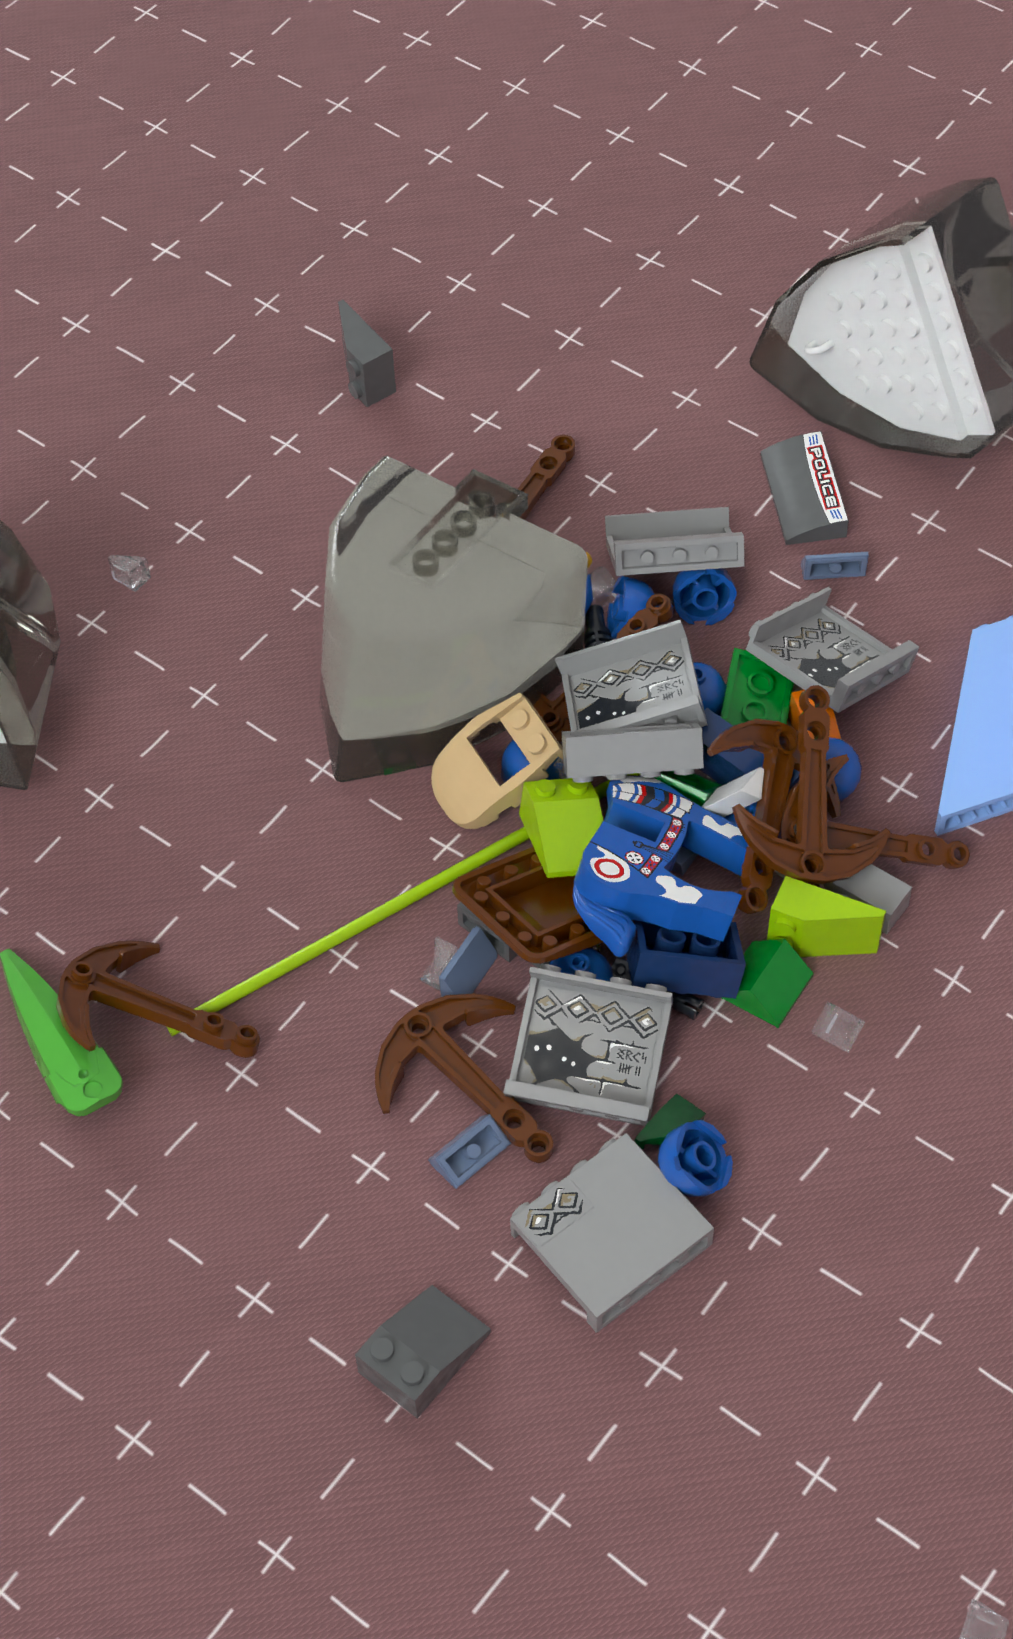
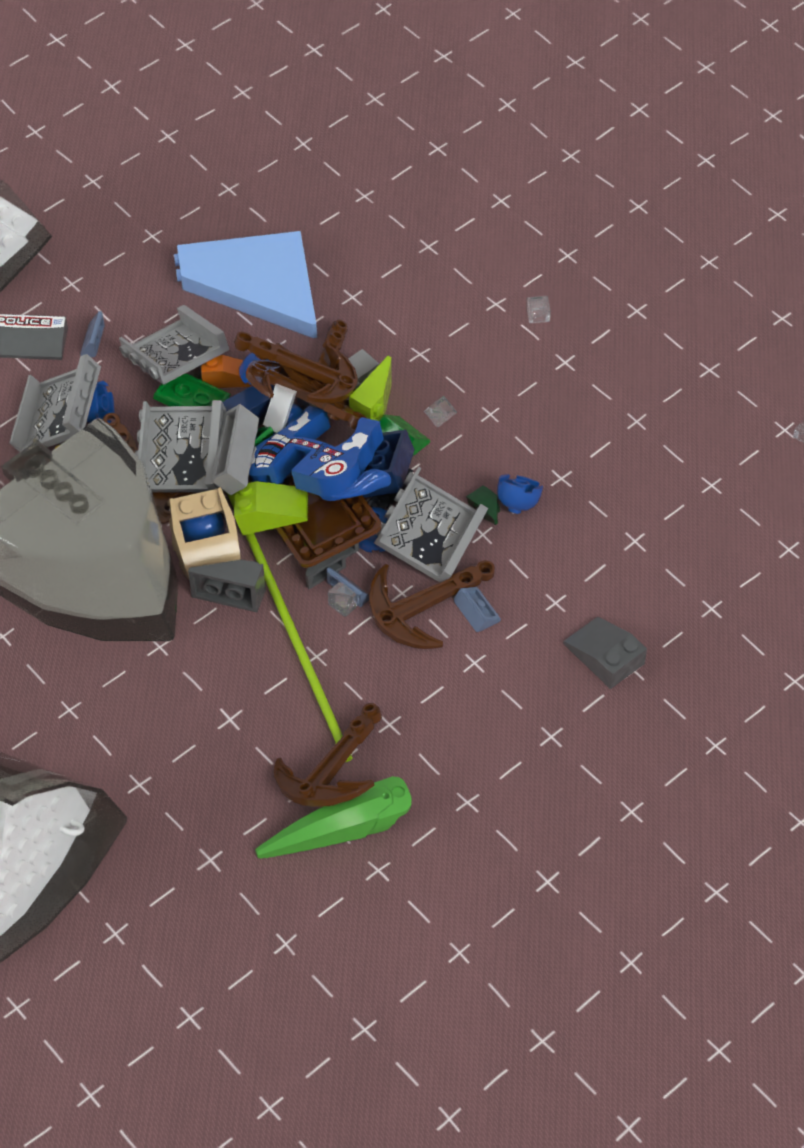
camera: 80 degrees left, 0 degrees up
light grey panel [510,1133,714,1333] -> none
none -> dark grey slope [188,559,266,612]

